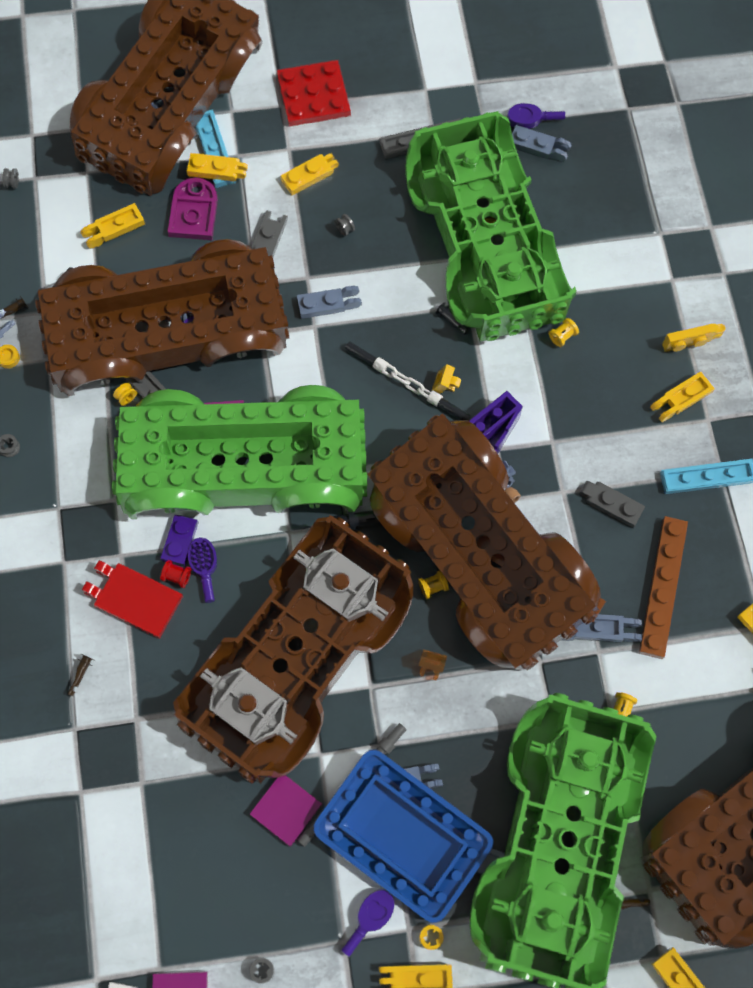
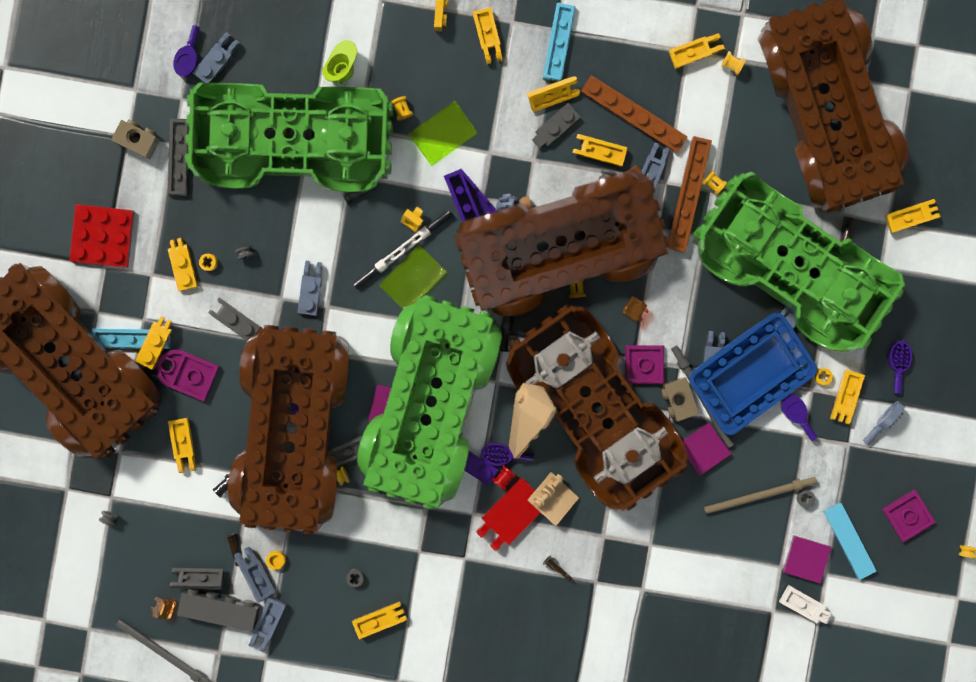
camera: 70 degrees left, 20 degrees up
none -> dark tan brick [111,119,160,160]
none -> yellow bush [199,254,218,271]
none -> lime piece [322,40,357,84]
none -> clear neon green piece [379,245,447,309]
none -> clear neon green piece [409,101,477,166]
none -> tan wedge [509,383,556,459]
none -> yellow hinge [527,77,580,112]
none -> tan hinge [527,472,579,526]
none -> yellow hinge [572,134,628,167]
none -> magenta tile [625,345,664,384]
none -> dark tan brick [661,377,699,422]
none -> dark orange plate [667,136,712,253]
none -> dark tan bar [704,477,817,514]

